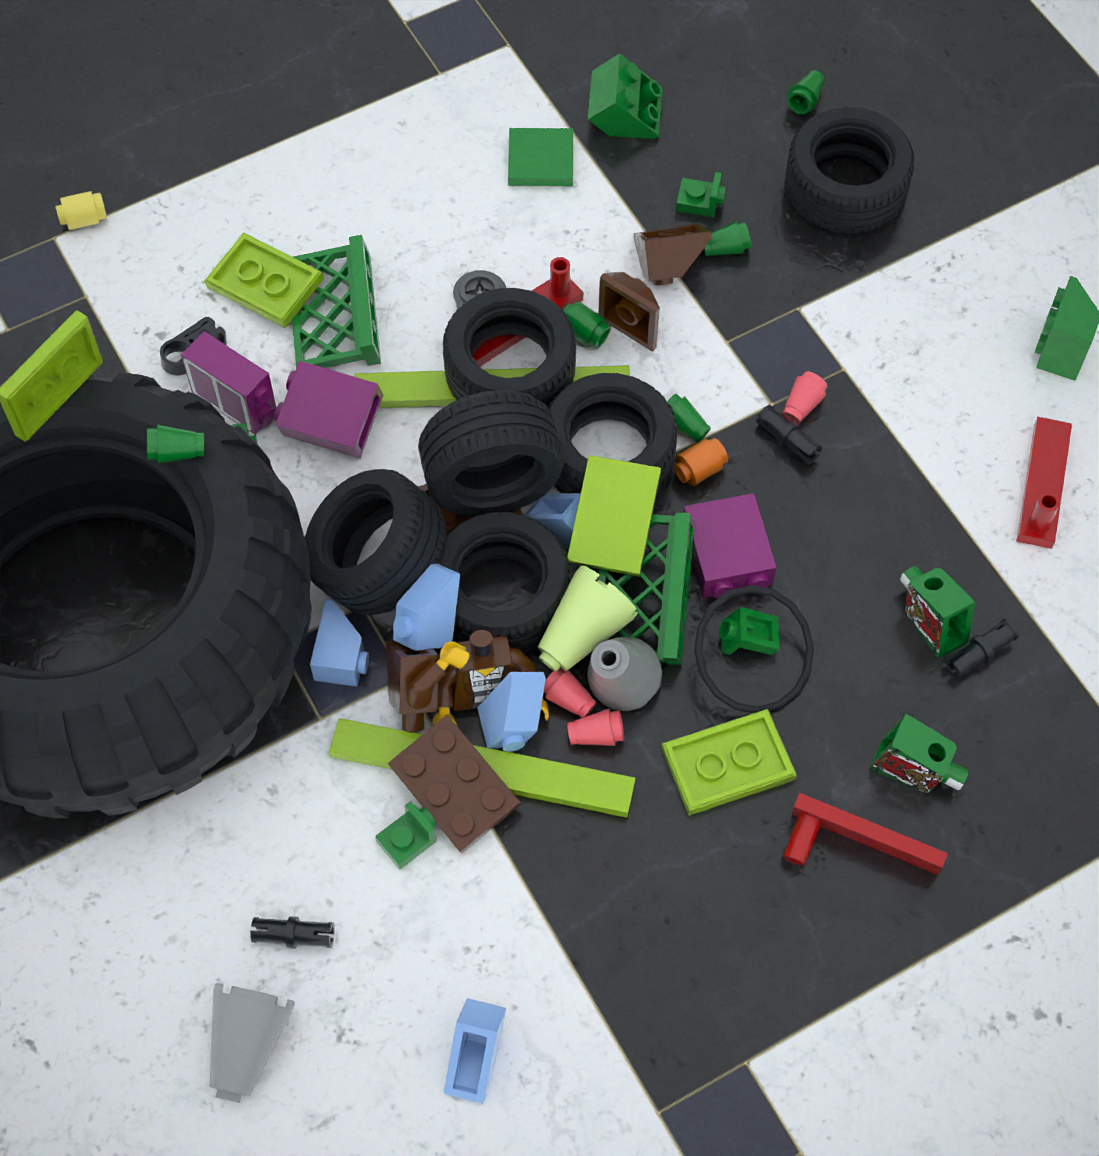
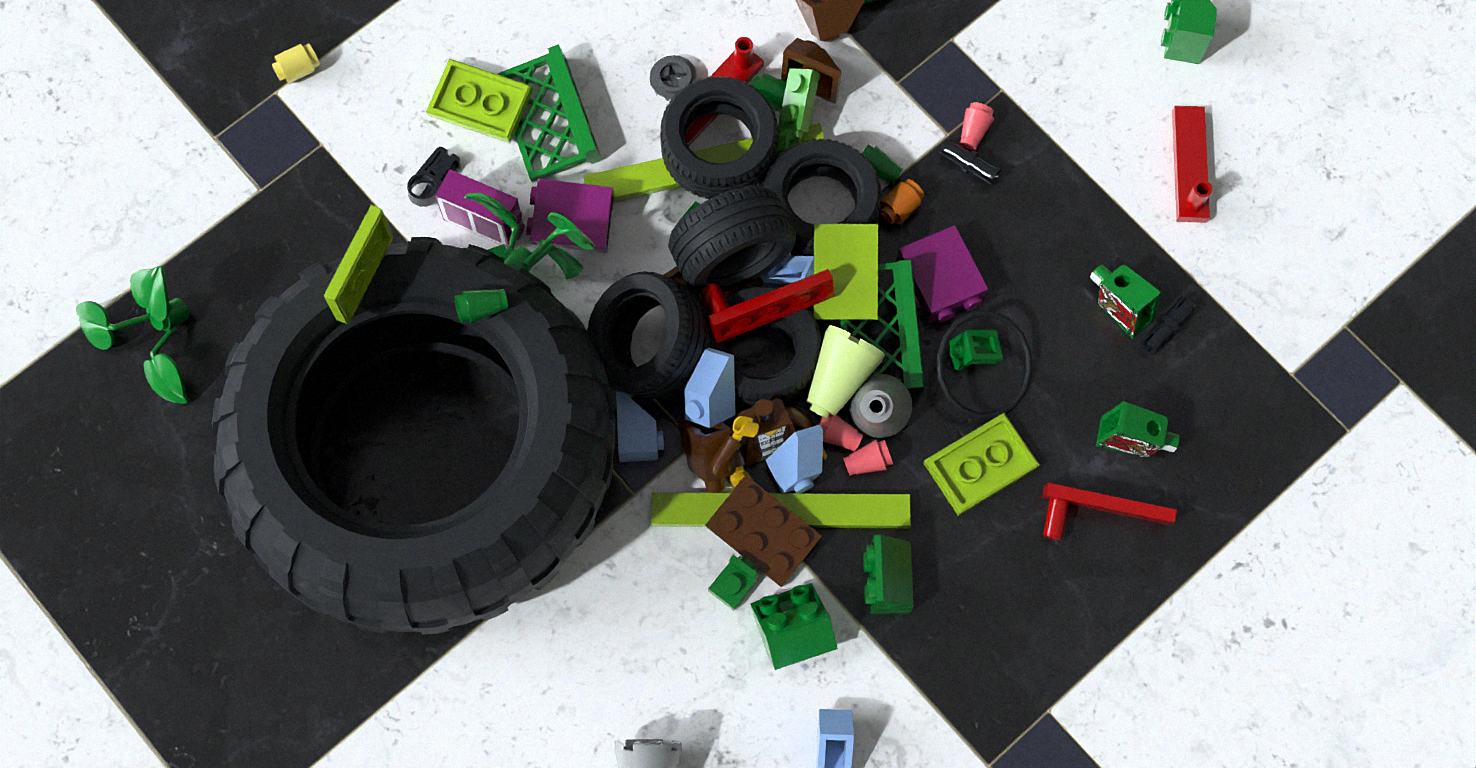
camera: 15 degrees left, 10 degrees up
black pin [250,916,335,949] -> none
none -> green plant [464,193,595,280]
none -> red piece [702,269,835,343]
none -> green slope [750,583,838,670]
none -> bright green hinge [777,69,820,153]
none -> green slope [863,535,914,614]

